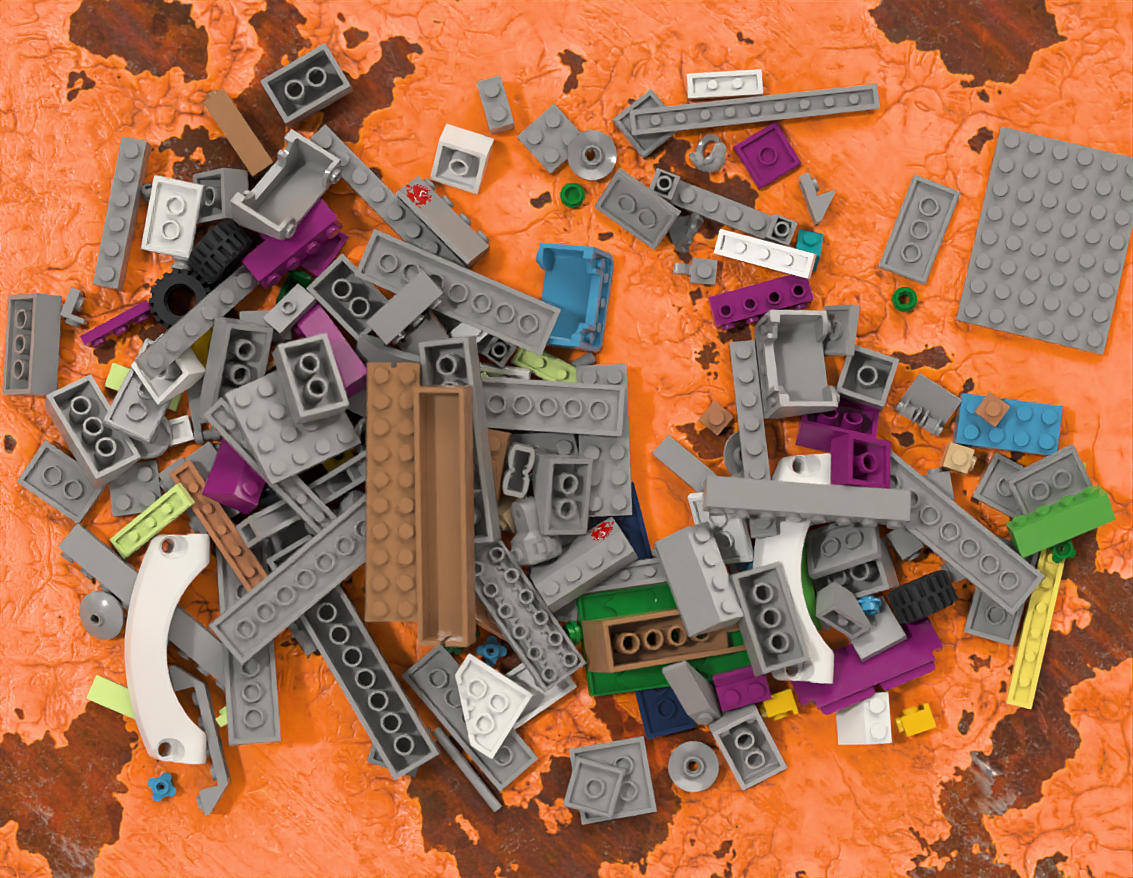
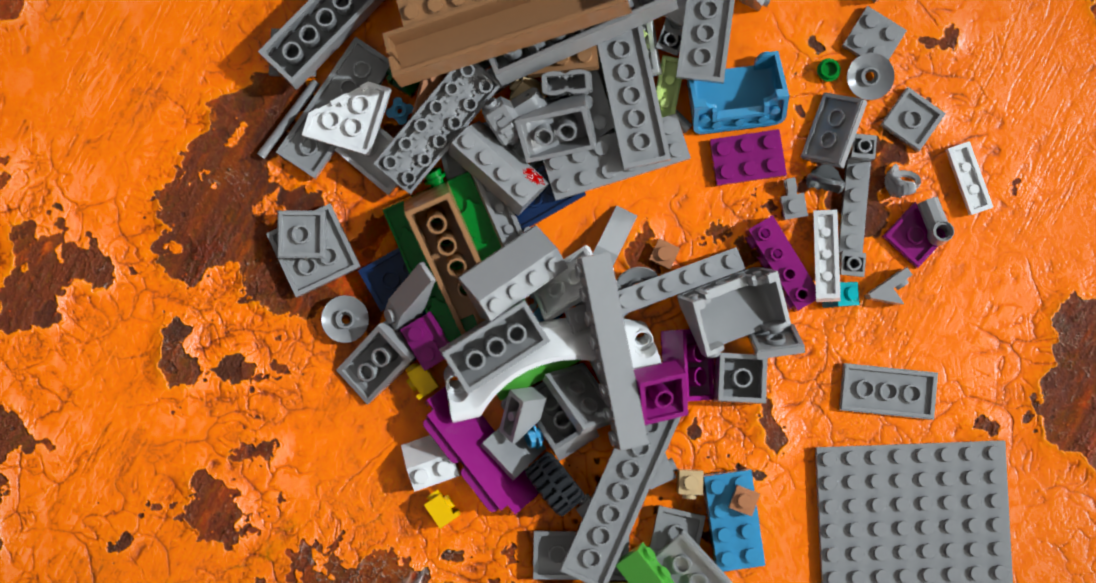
camera: 70 degrees right, 0 degrees up
light grey plate [629,84,880,136] -> none
light grey brick [883,526,924,562] -> none
green plate [892,287,917,312] -> none
light grey hinge [894,373,962,436] -> none
none -> magenta plate [709,129,787,186]
none -> light grey piece [917,197,954,246]

